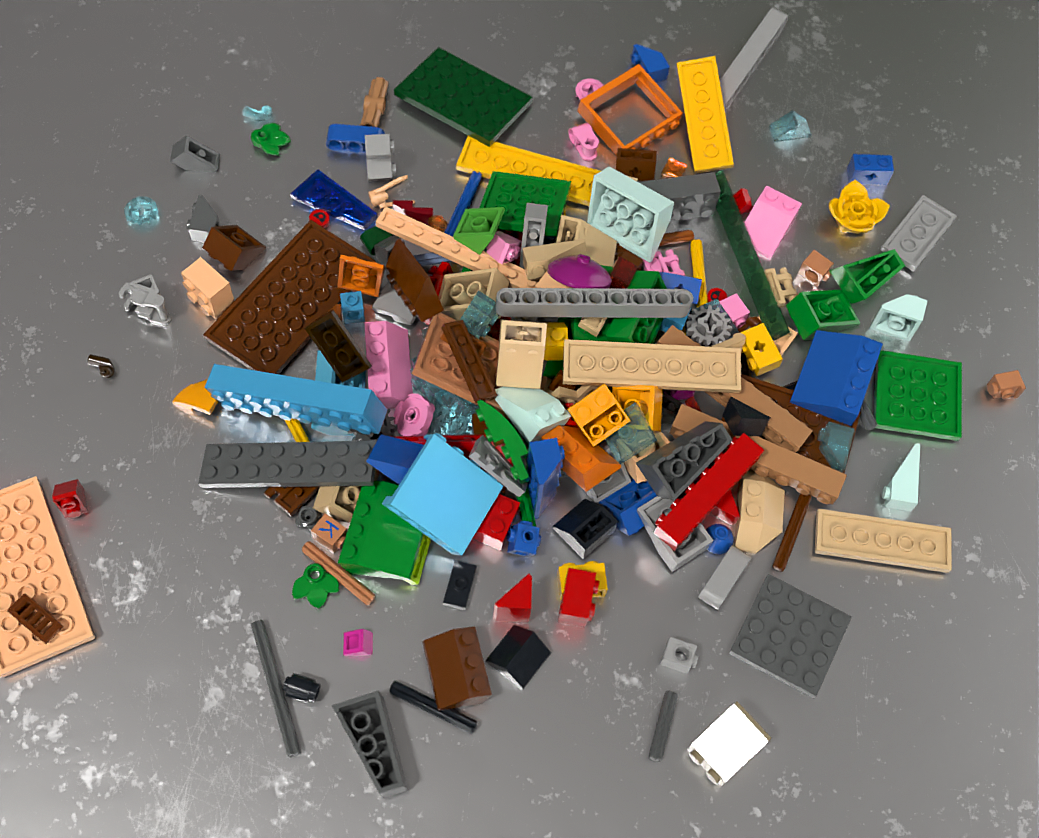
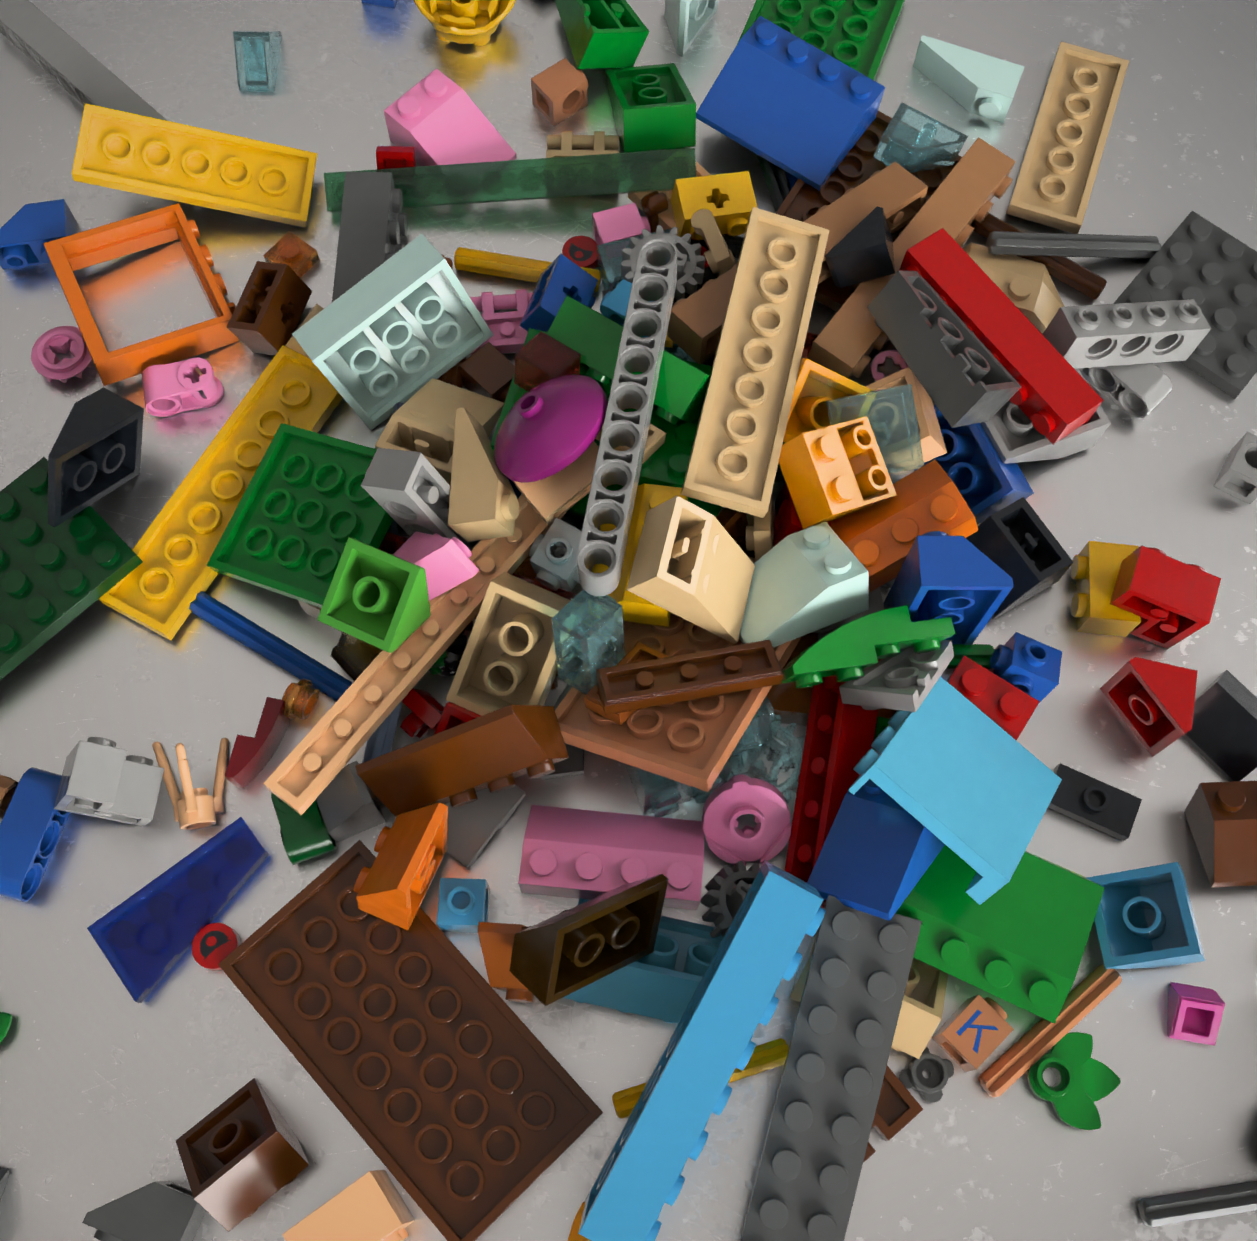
camera: 75 degrees left, 5 degrees up
none -> black slope [48,387,144,528]
none -> dark grey axle [986,231,1161,259]
none -> light grey brick [1042,299,1212,369]
none -> dark azure slope [1087,862,1205,969]

